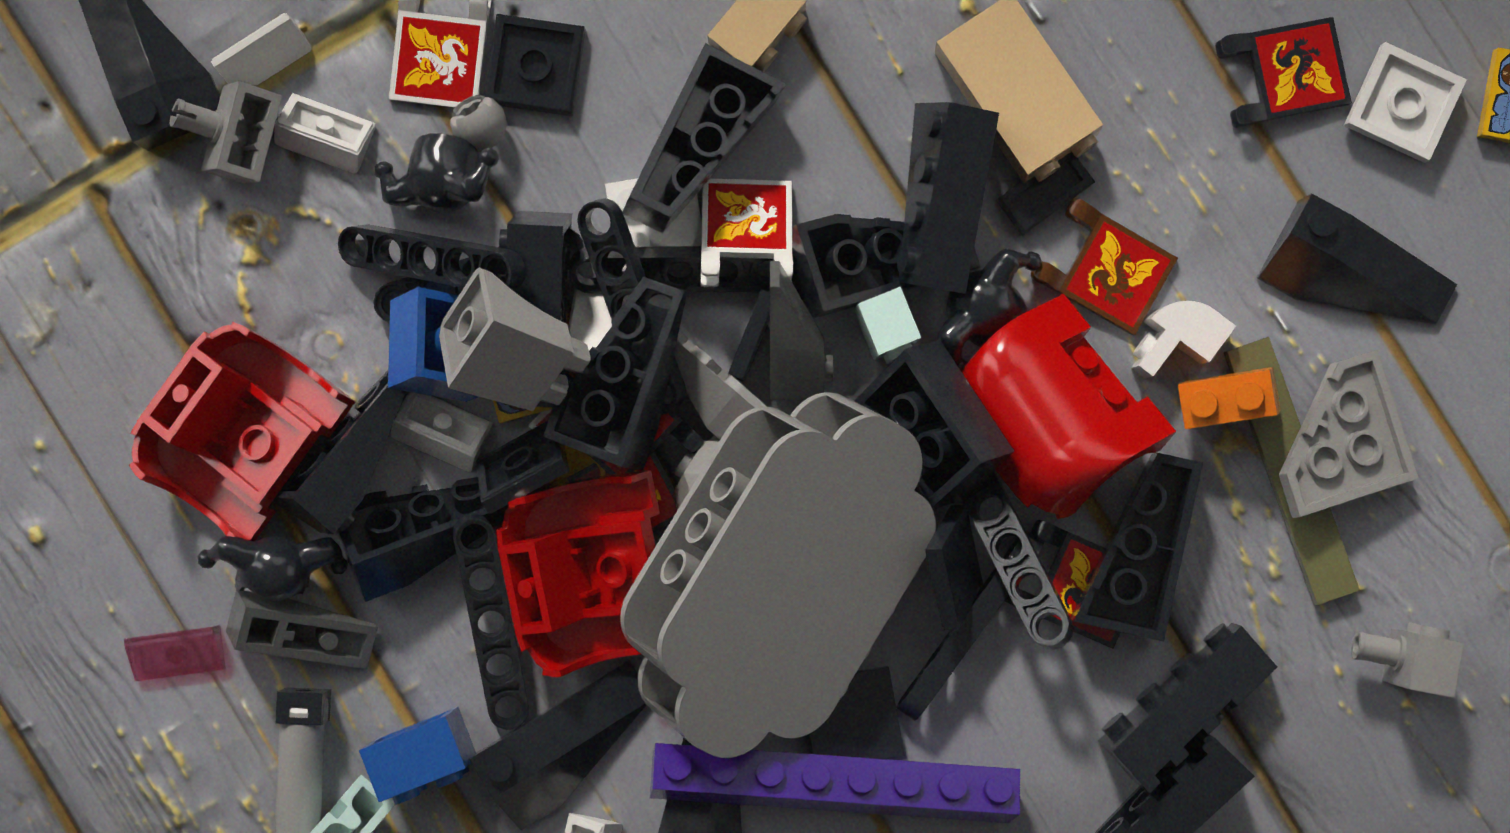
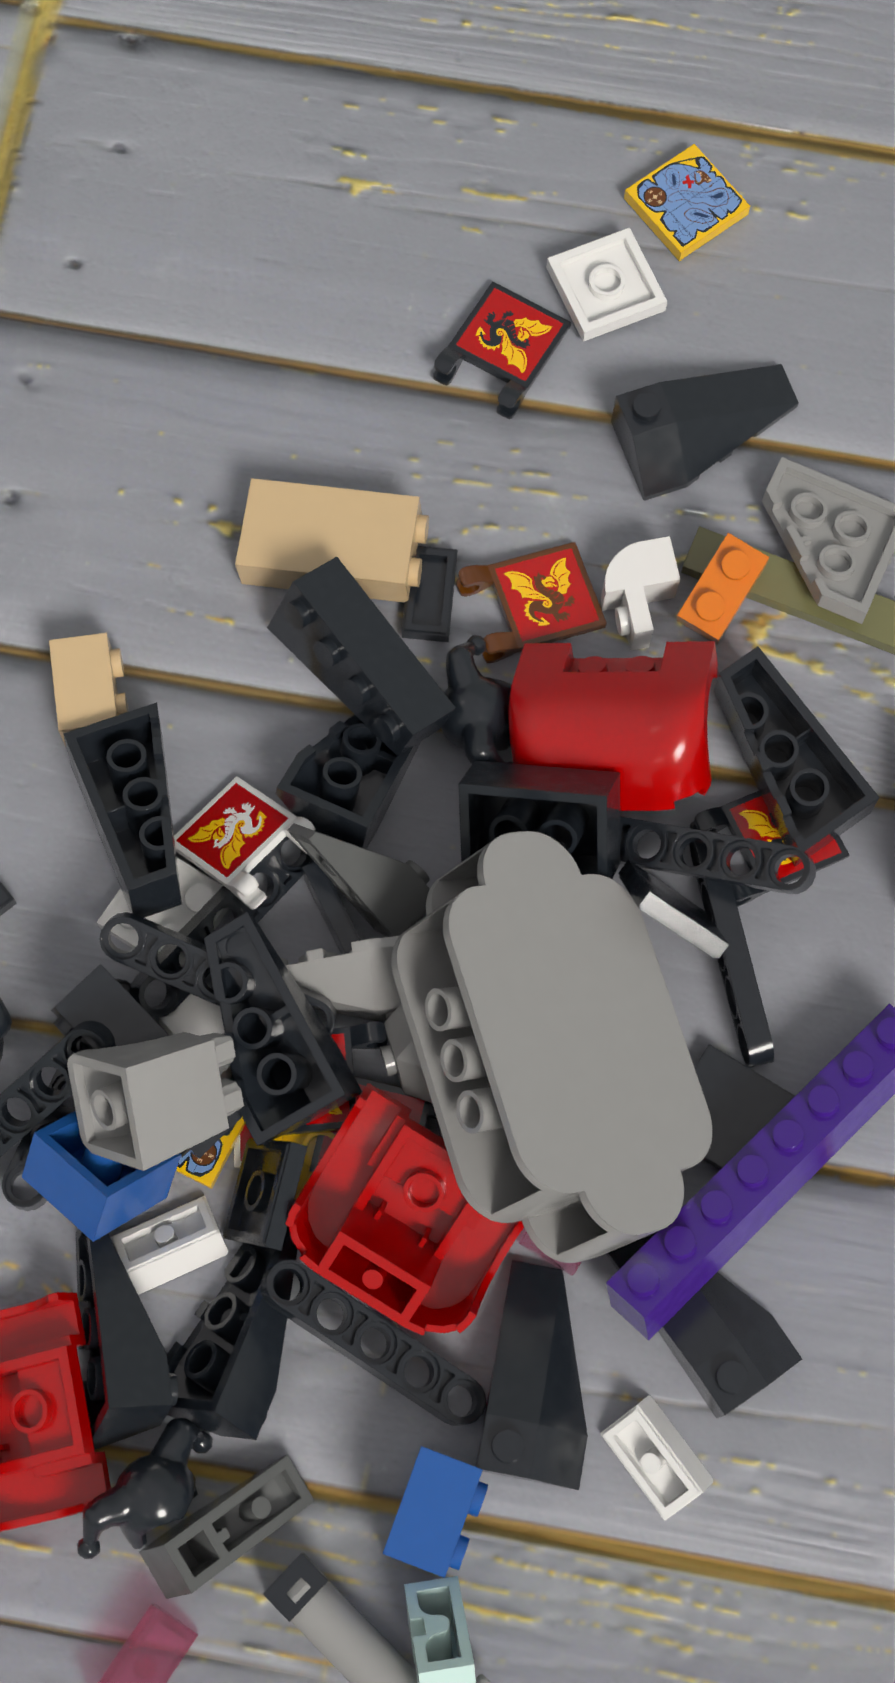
camera: 55 degrees left, 15 degrees down
light aqua brick [854,287,921,364] -> none

